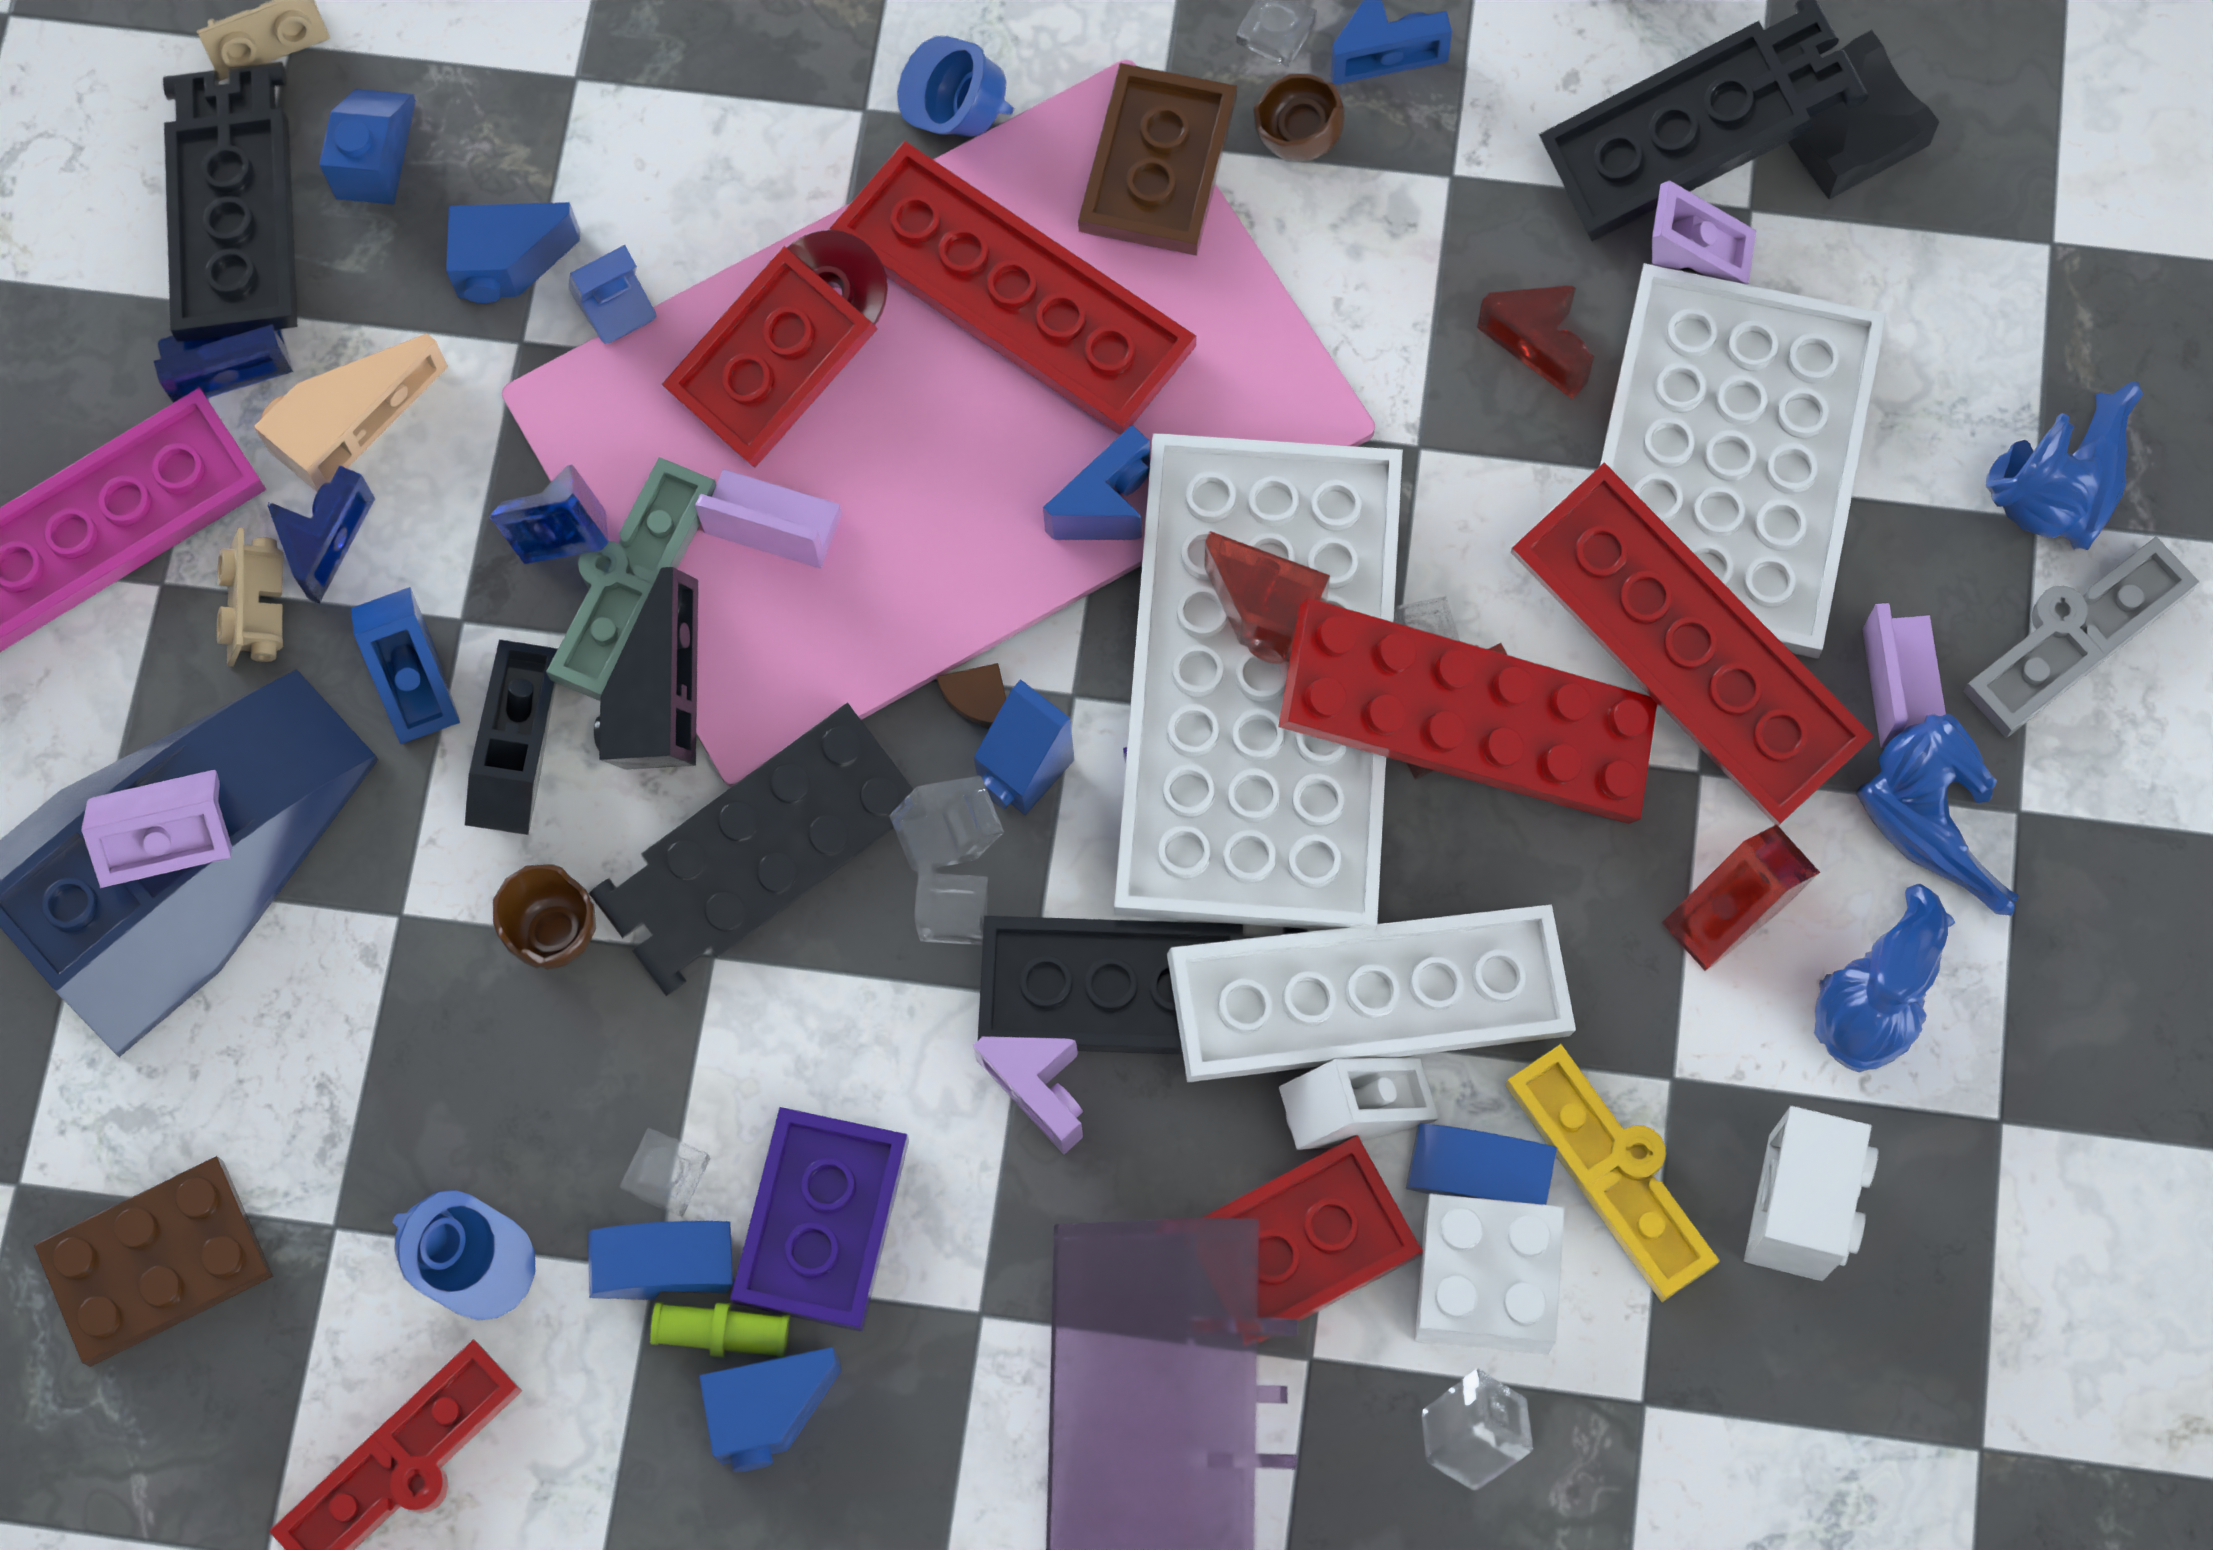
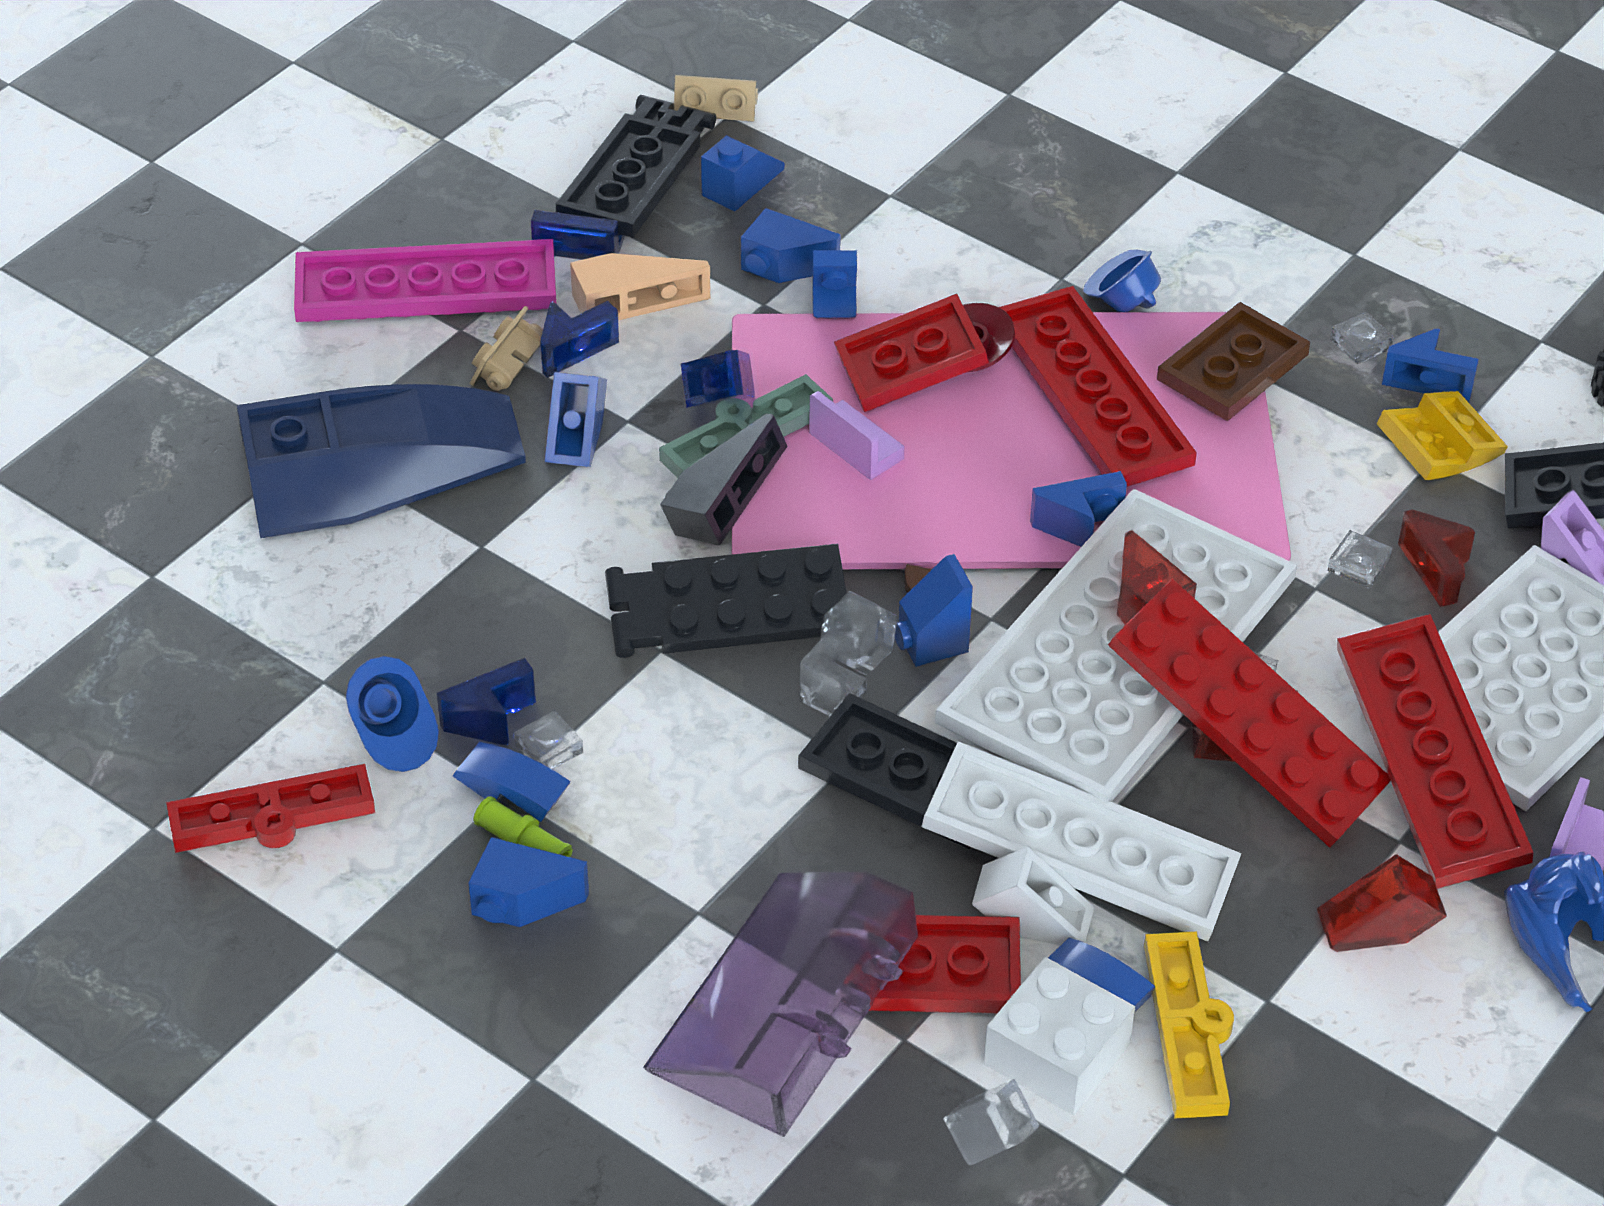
camera: 25 degrees right, 25 degrees down
reddish brown plate [34,1156,273,1367] -> none
lavender panel [81,770,232,888] -> none
black slope [464,639,558,835] -> none
reddish brown hair [493,864,596,970] -> none
dark purple plate [730,1107,909,1332] -> none
lavender slope [973,1037,1083,1154] -> none
reddish brown hair [1253,74,1345,162] -> none
white brick [1744,1106,1878,1281] -> none
blue hair [1814,884,1955,1073] -> none
none -> clear blue slope [437,658,536,745]
none -> clear plate [1327,530,1392,589]
none -> yellow slope [1377,391,1508,480]

